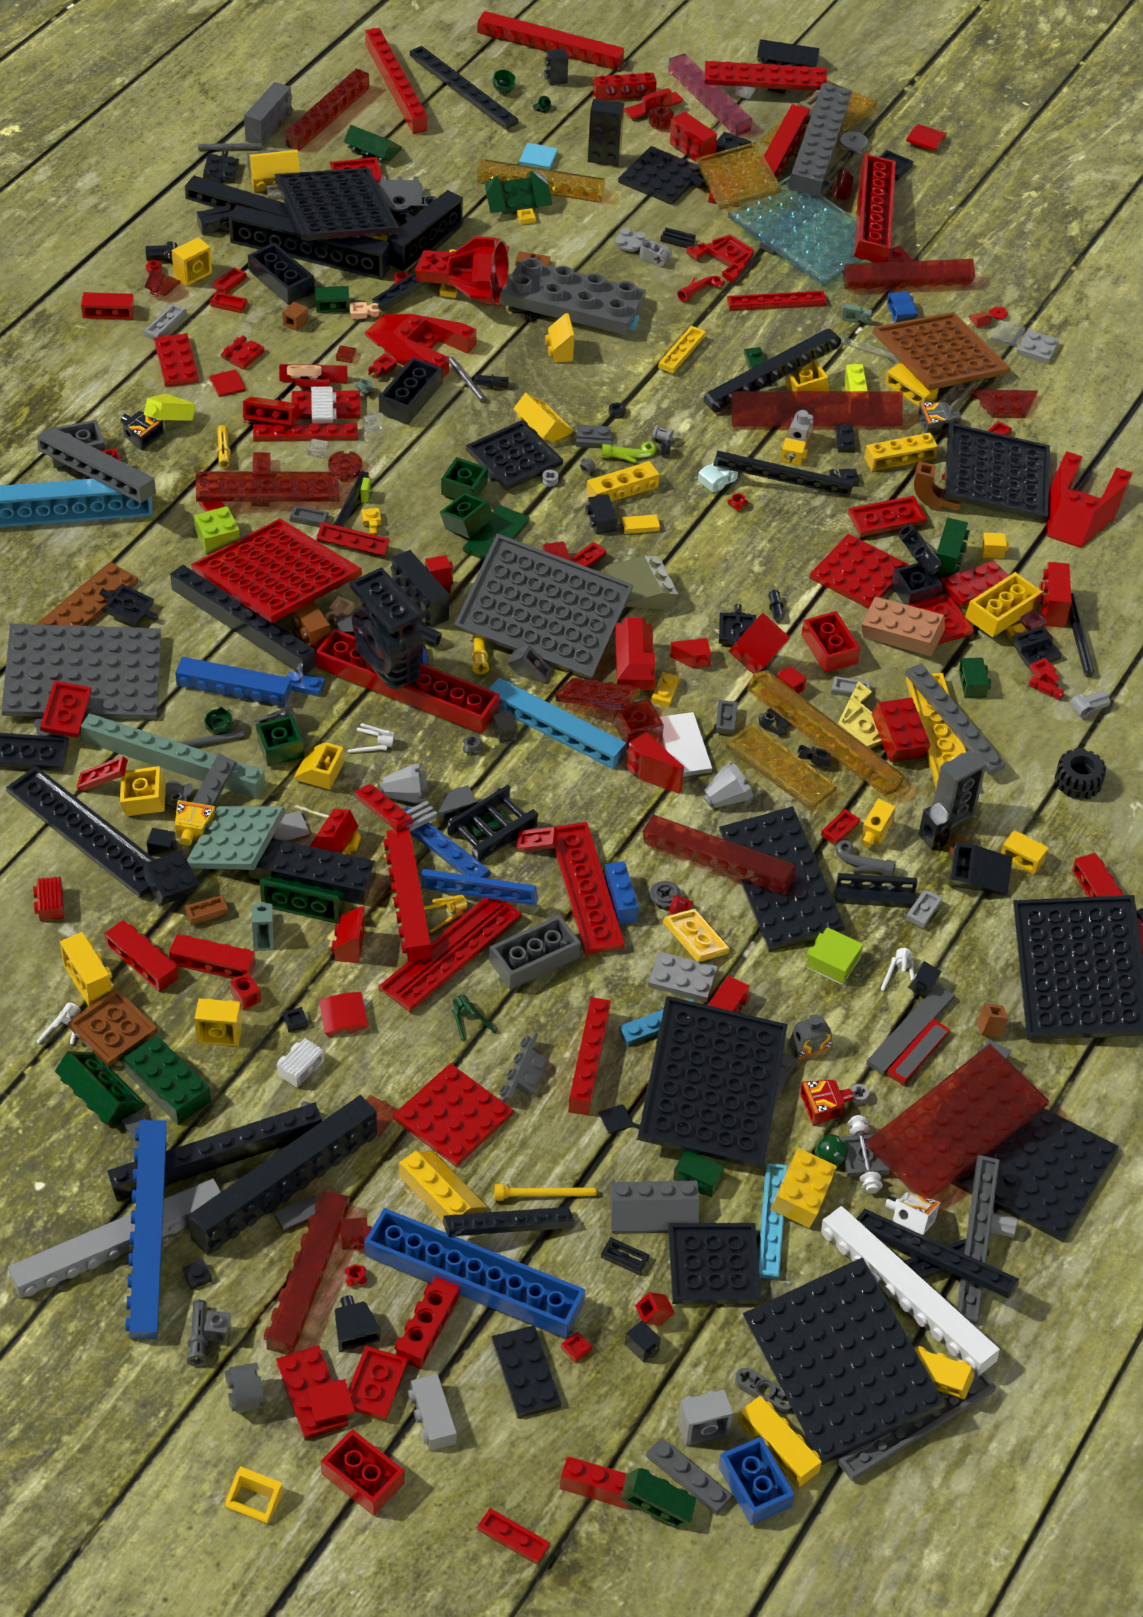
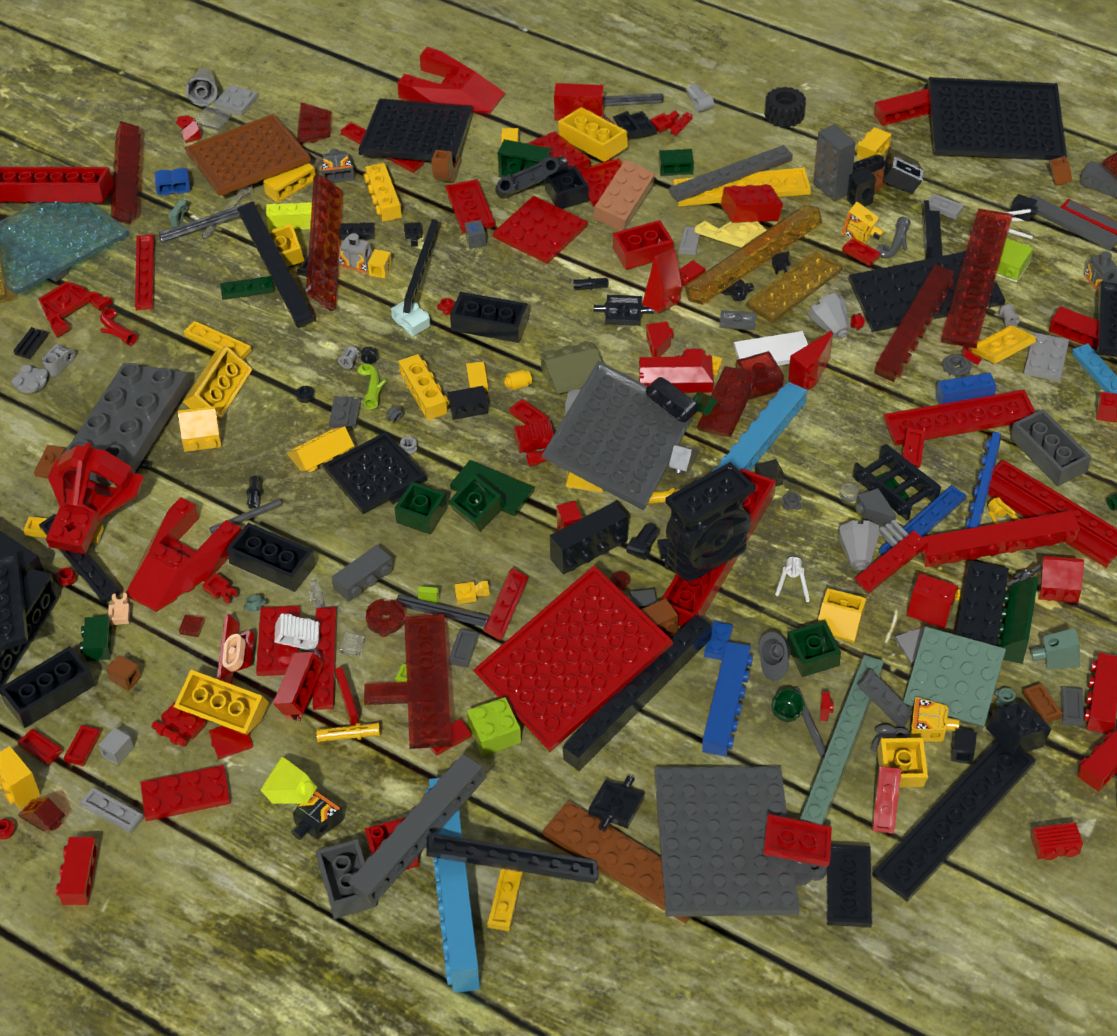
camera: 85 degrees left, 0 degrees up
none -> light grey brick [98,728,134,766]
none -> black axle [159,201,256,242]
none -> yellow slope [174,670,270,735]
none -> yellow slope [183,346,252,420]
none -> light grey cone [185,68,218,106]
none -> dark grey brick [332,545,393,602]
none -> red tile [335,667,359,726]
none -> black plate [426,833,598,884]
none -> black brick [450,292,529,343]
none -> dark grey brick [464,220,486,249]
none -> yellow plate [487,869,524,932]
none -> yellow brick [504,370,532,391]
none -> black beam [646,377,698,422]
none -> dark green tile [692,391,718,416]
none -> red plate [820,692,834,721]
none -> clear tile [839,483,859,502]
none -> red plate [851,313,865,330]
none -> black beam [852,155,885,173]
none -> clear red plate [941,208,1013,349]
none -> sand green plate [995,688,1017,707]
none -> light grey bush [999,304,1020,327]
none -> dark grey plate [1006,565,1041,588]
none -> dark grey tile [1061,687,1084,726]

